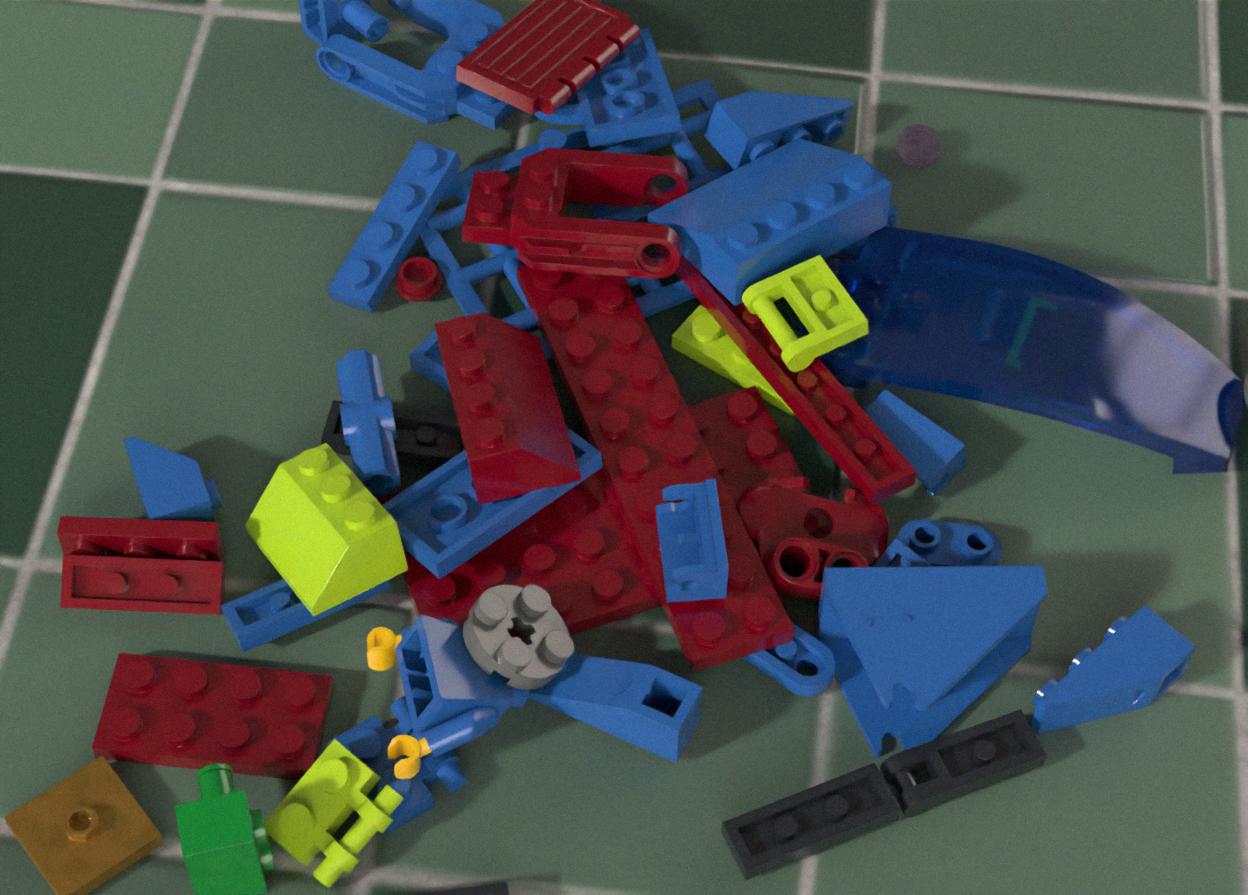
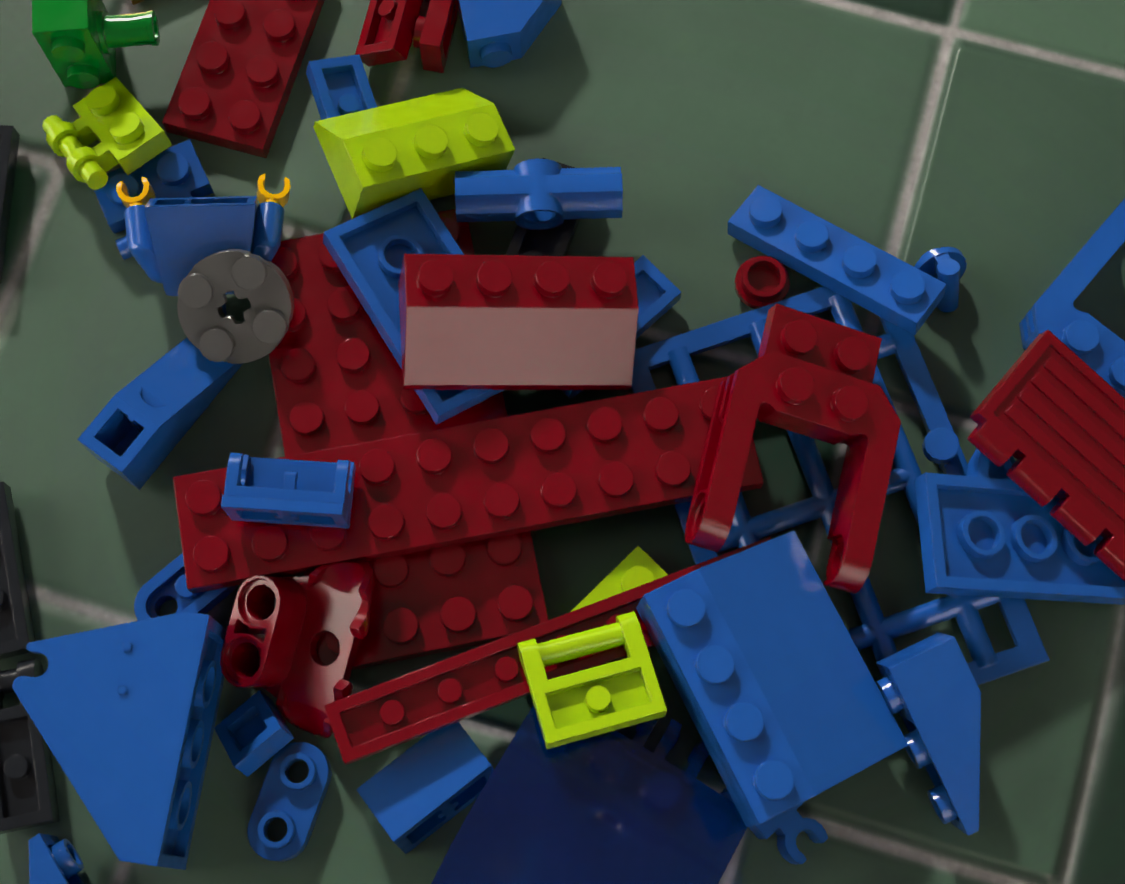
camera: 100 degrees right, 20 degrees up
none -> blue plate [914,247,967,312]

